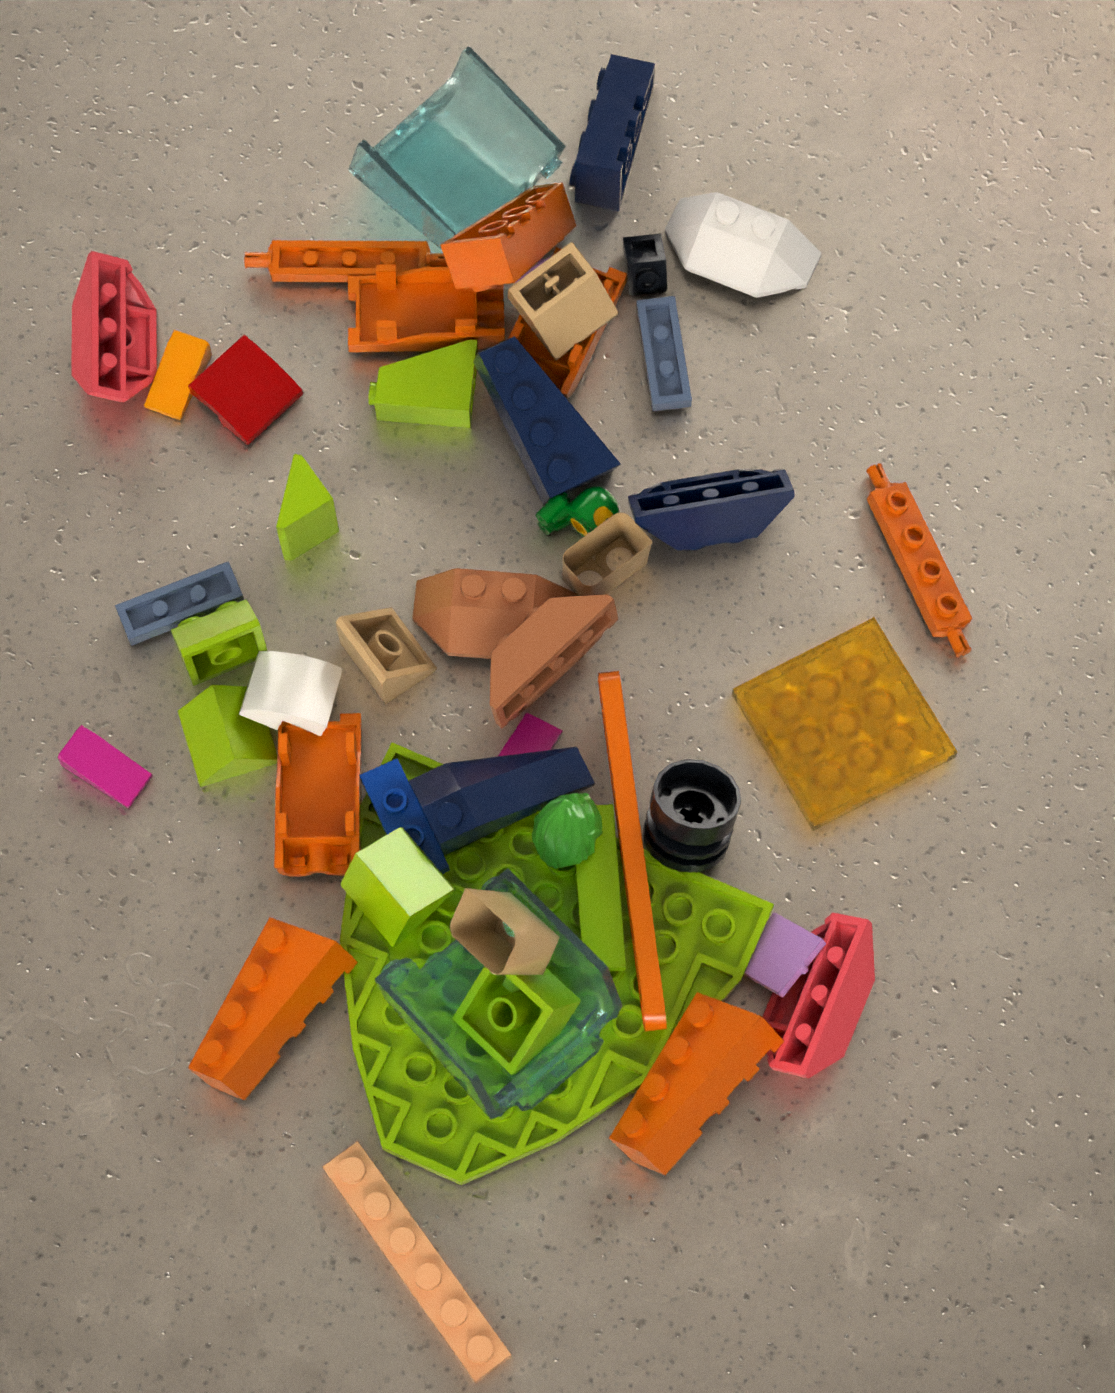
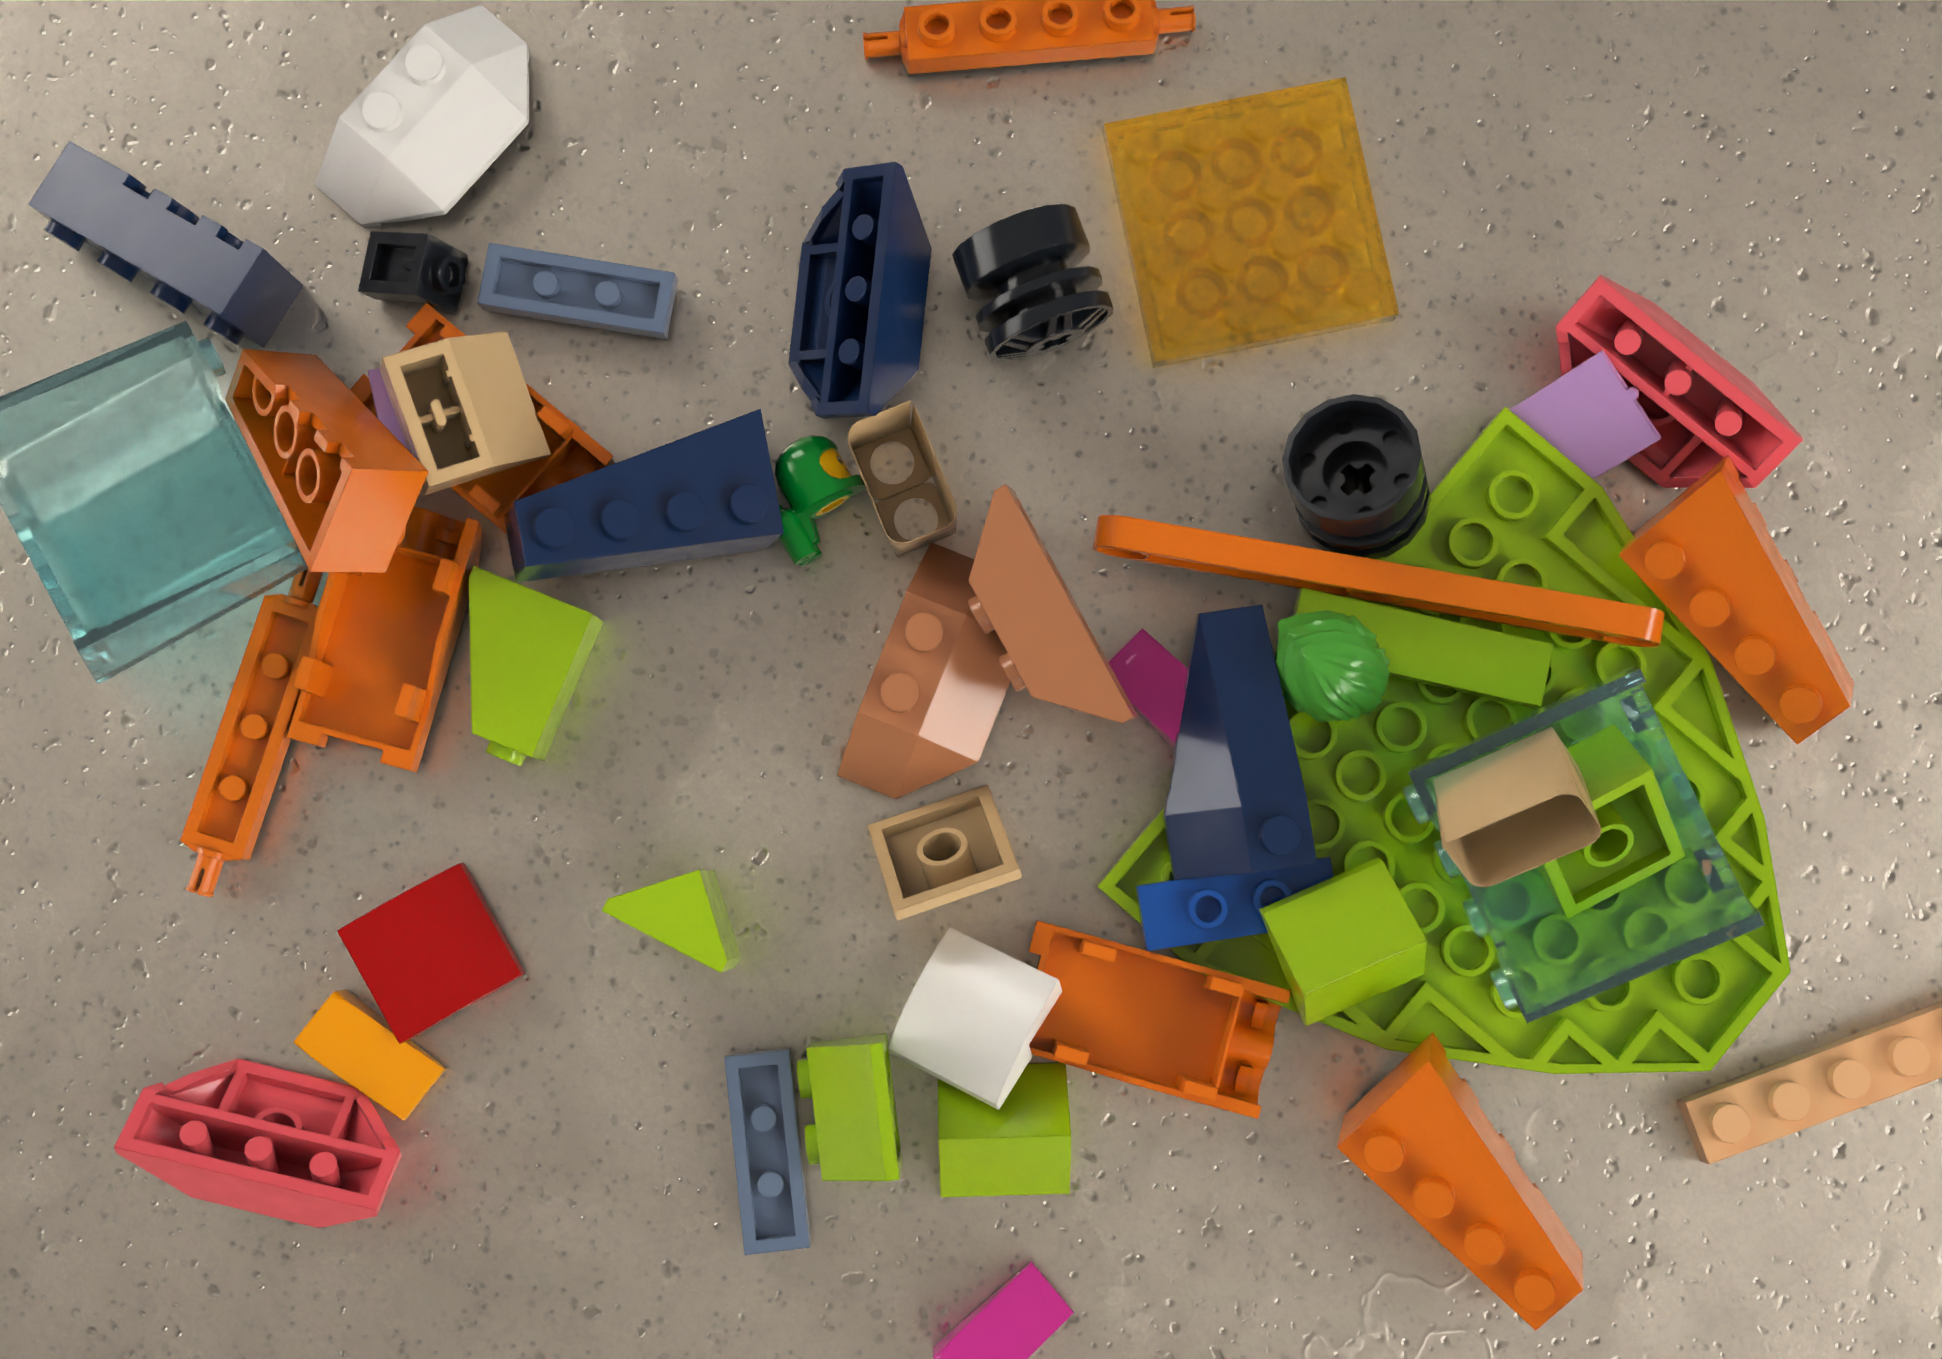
camera: 80 degrees left, 15 degrees up
none -> black wheel [952,204,1113,362]

